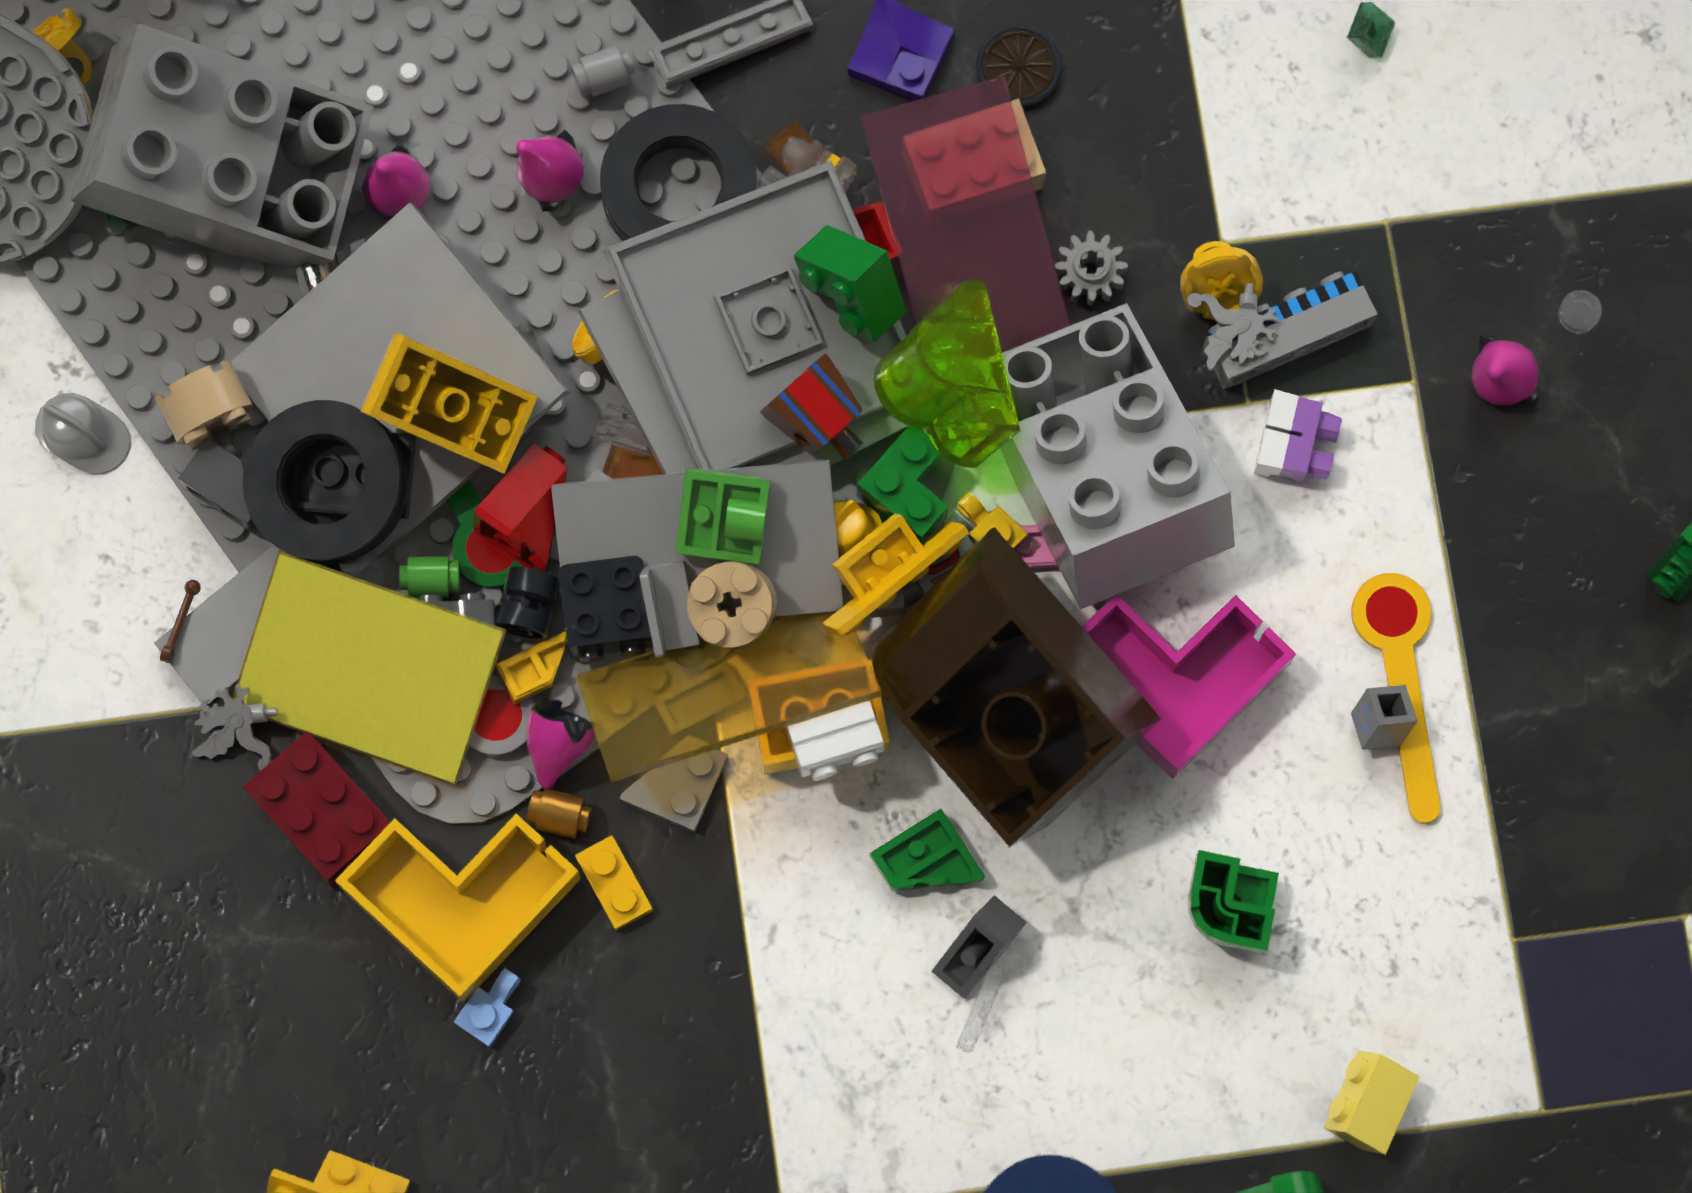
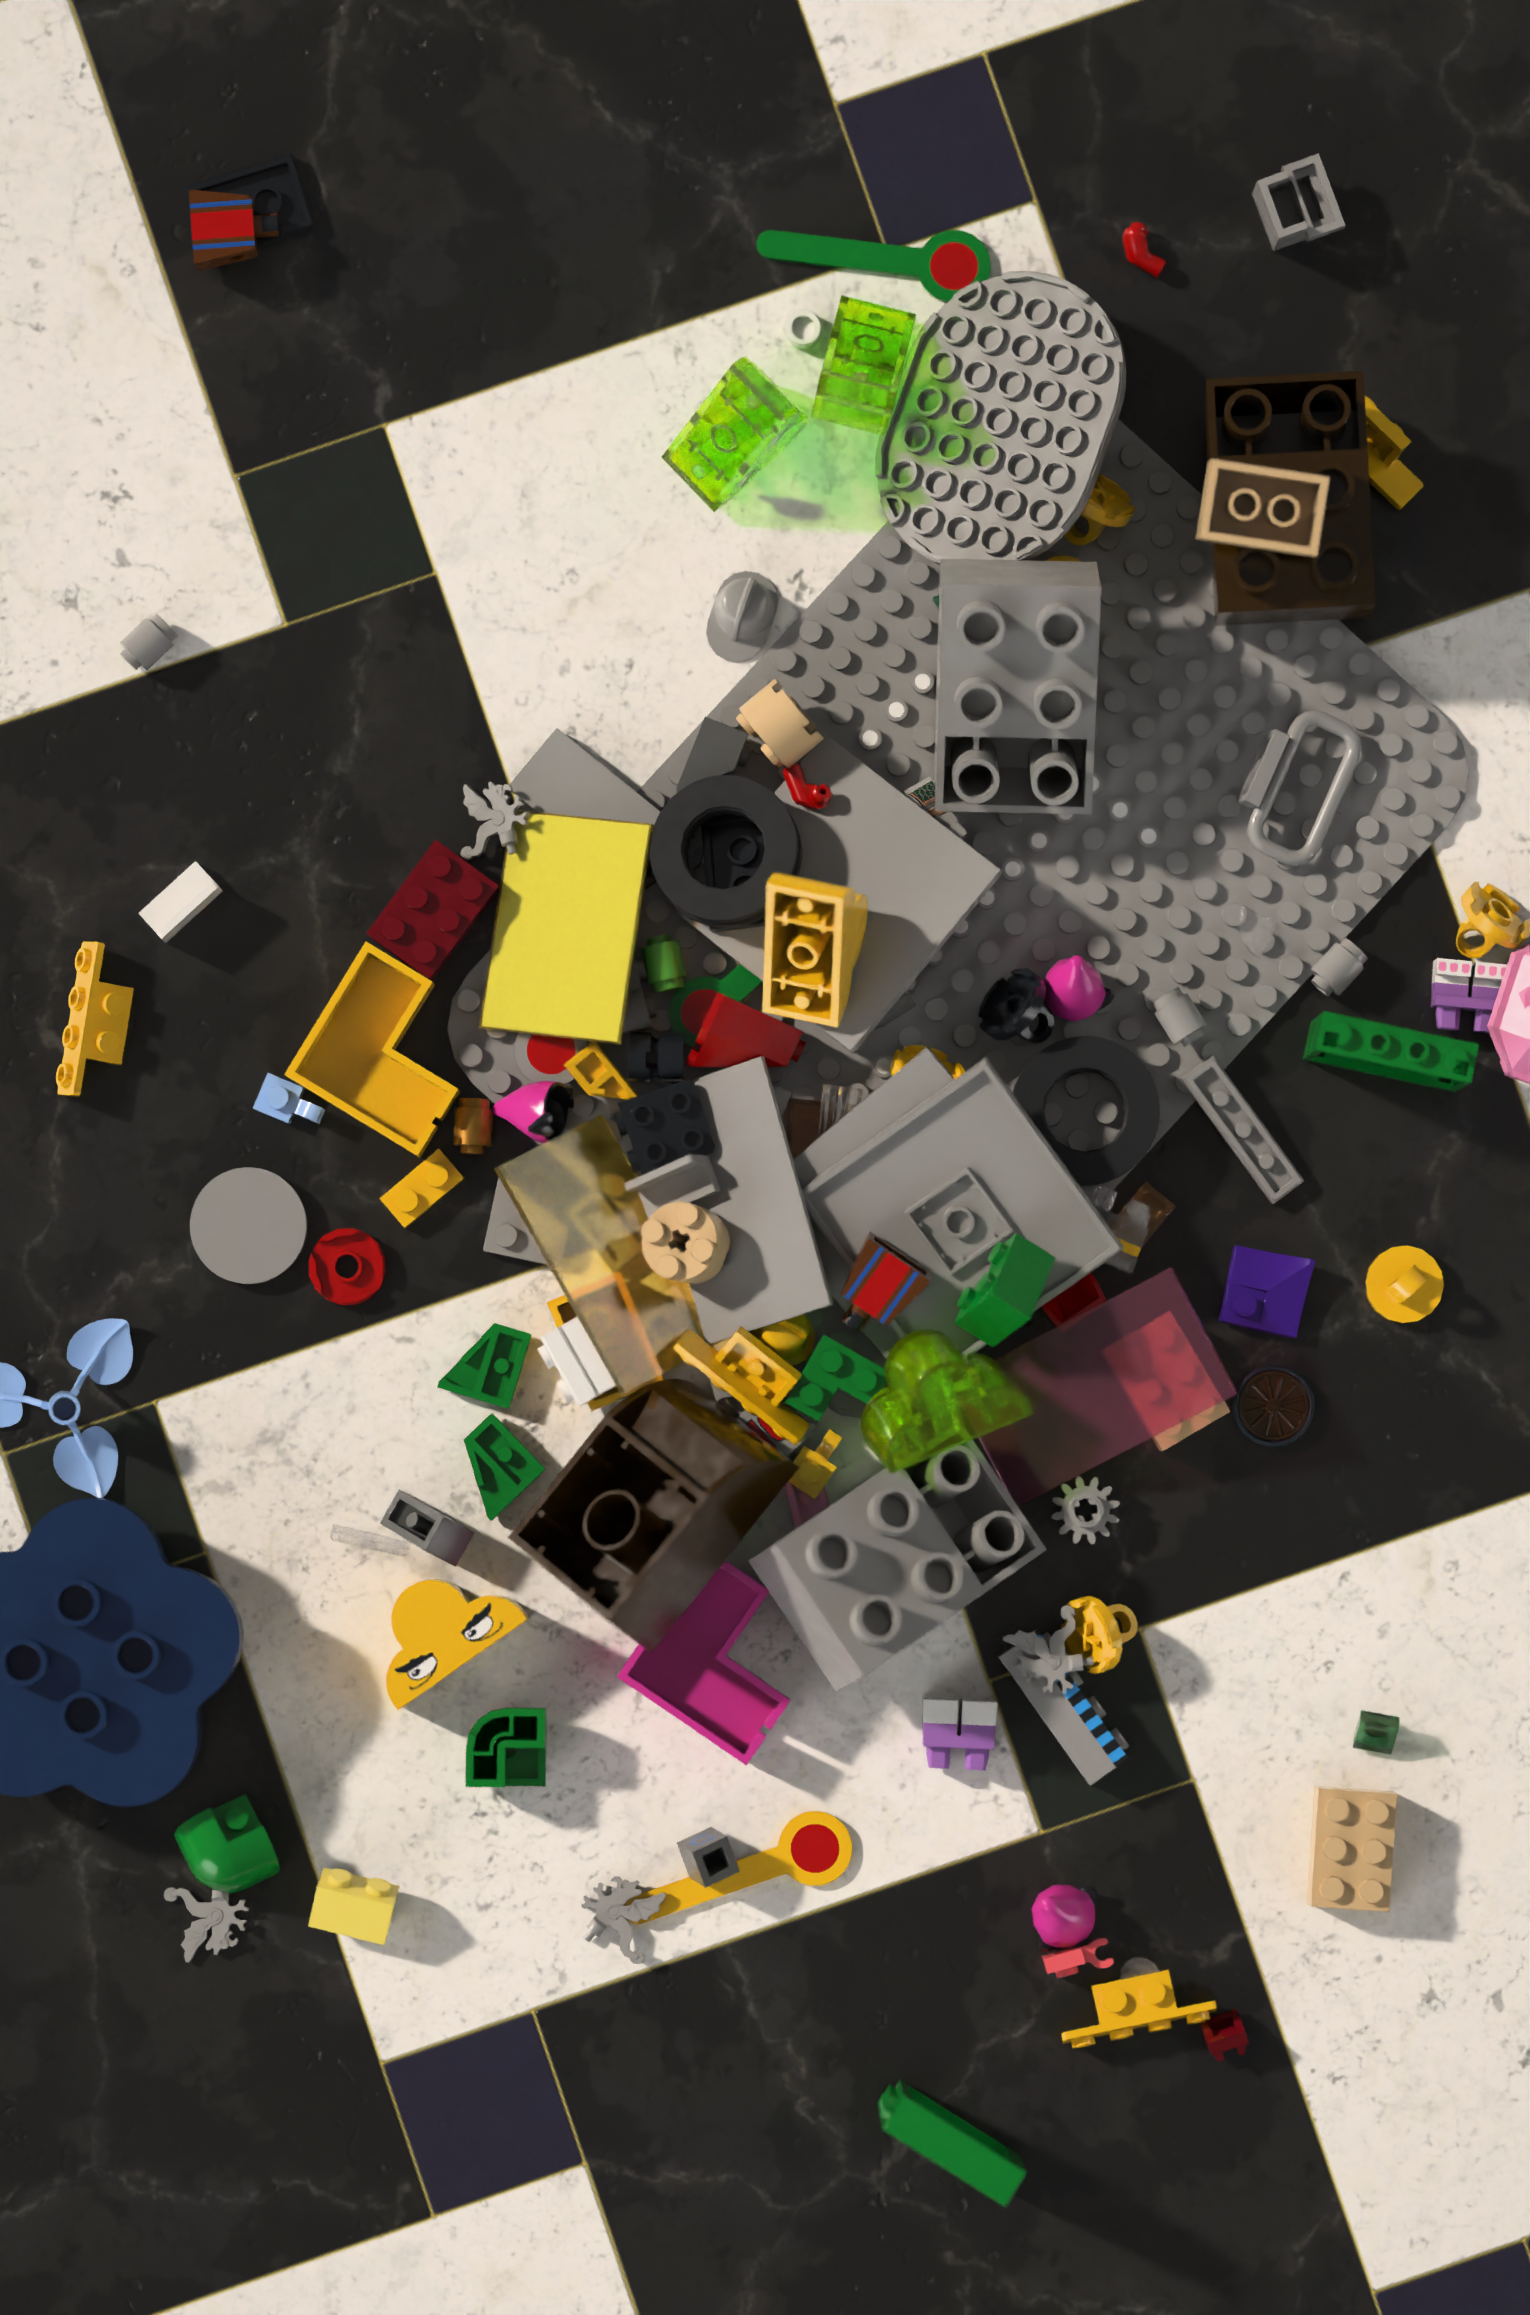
camera: 80 degrees right, 10 degrees up
reddish brown hinge [160,579,201,663] -> none
dark pink hat [361,142,431,219] -> none
bright green plate [675,467,771,564] -> none
none -> white panel [138,861,223,943]
none -> light grey tile [190,1167,307,1284]
none -> red tile [309,1228,386,1305]
none -> yellow brick [386,1579,530,1710]
none -> green wing [437,1323,532,1409]
none -> light grey piece [581,1876,666,1964]
none -> red arm [782,764,832,810]
none -> black tile [978,968,1054,1043]
none -> coral plate [1042,1937,1114,1978]
none -> yellow bracket [1061,1970,1217,2049]
none -> dark red tile [1200,2009,1249,2062]
none -> tan brick [1307,1786,1397,1912]

